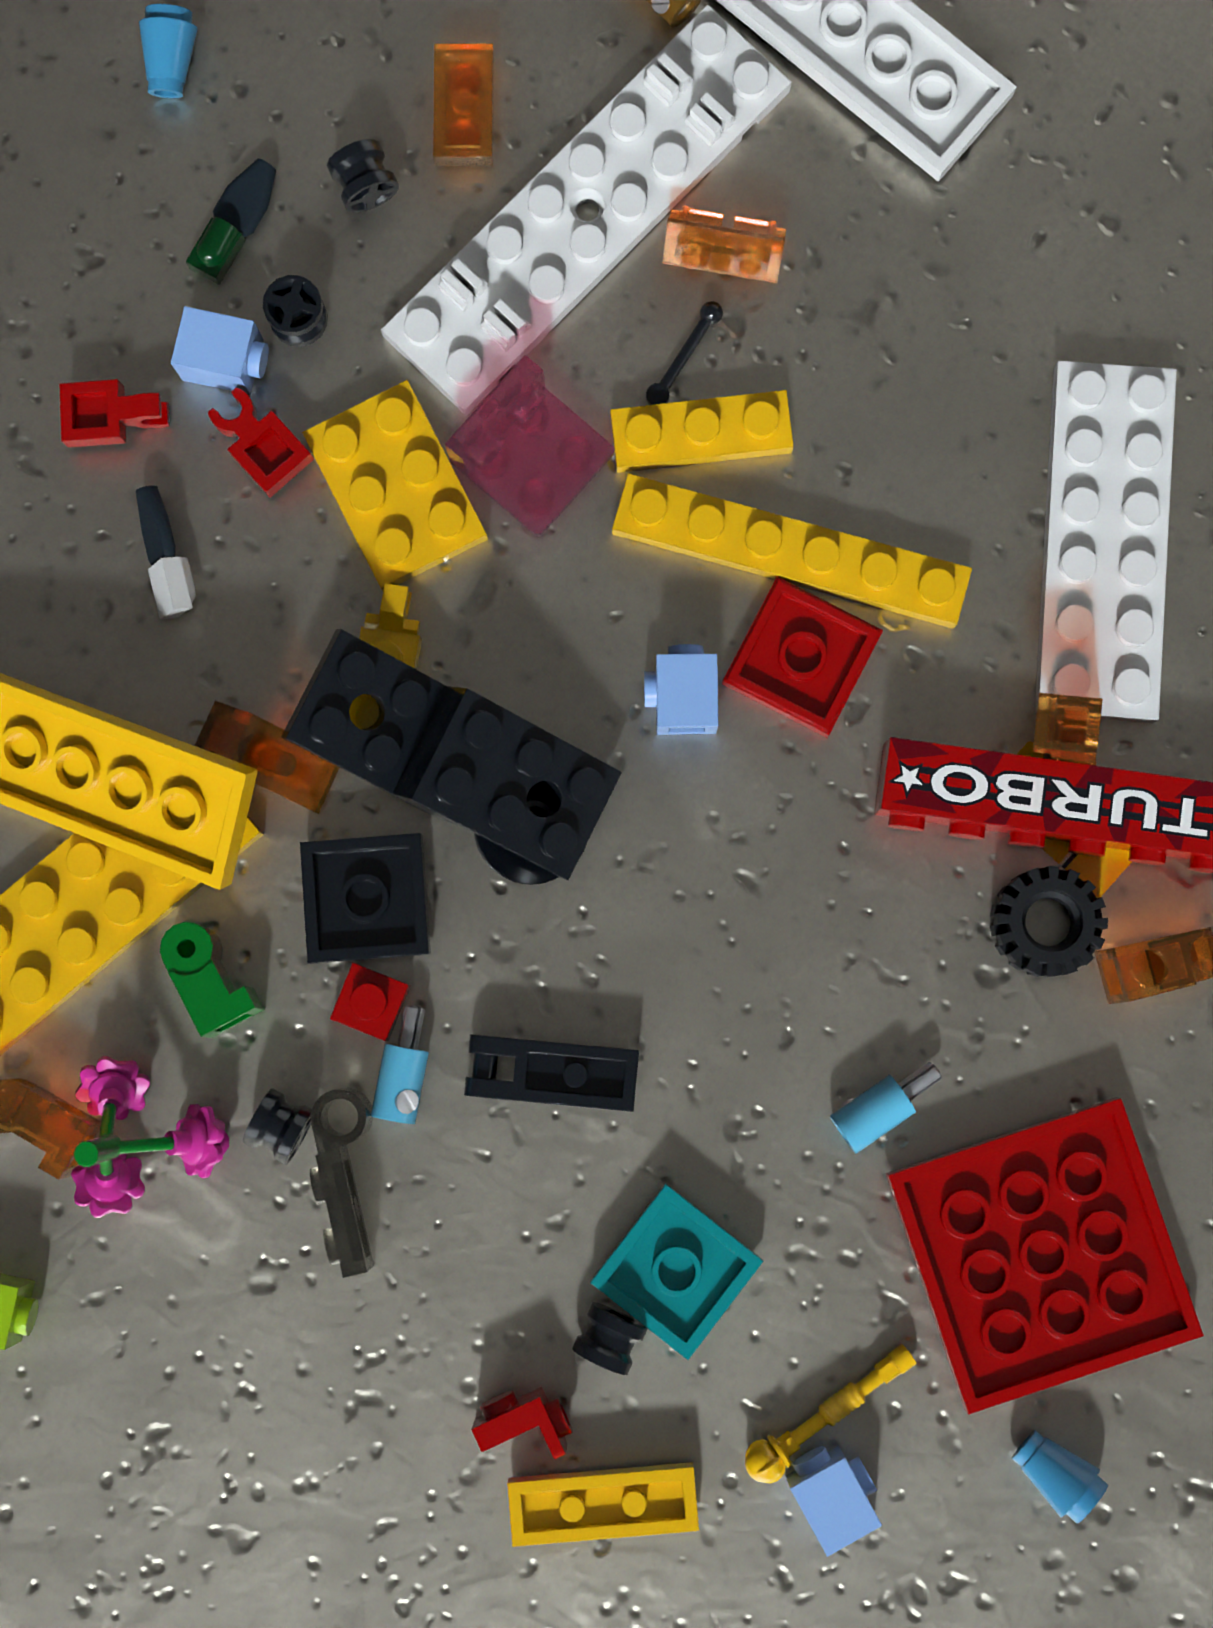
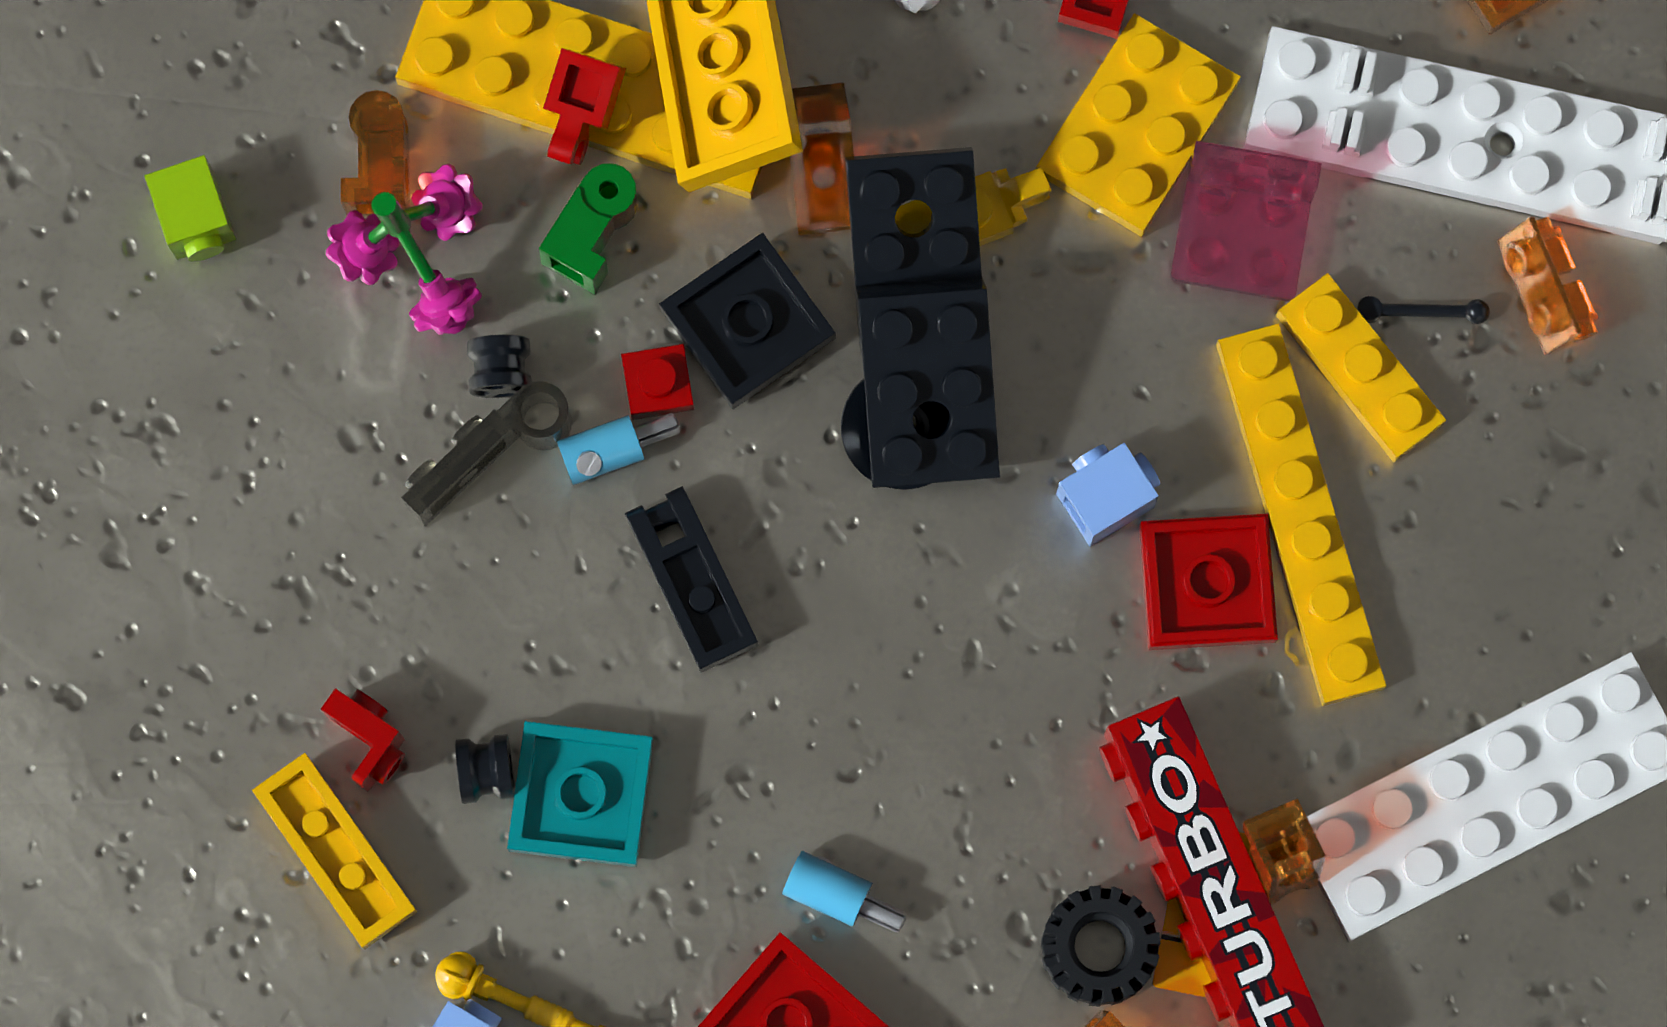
camera: 55 degrees right, 5 degrees down
none -> red plate [543,48,626,165]

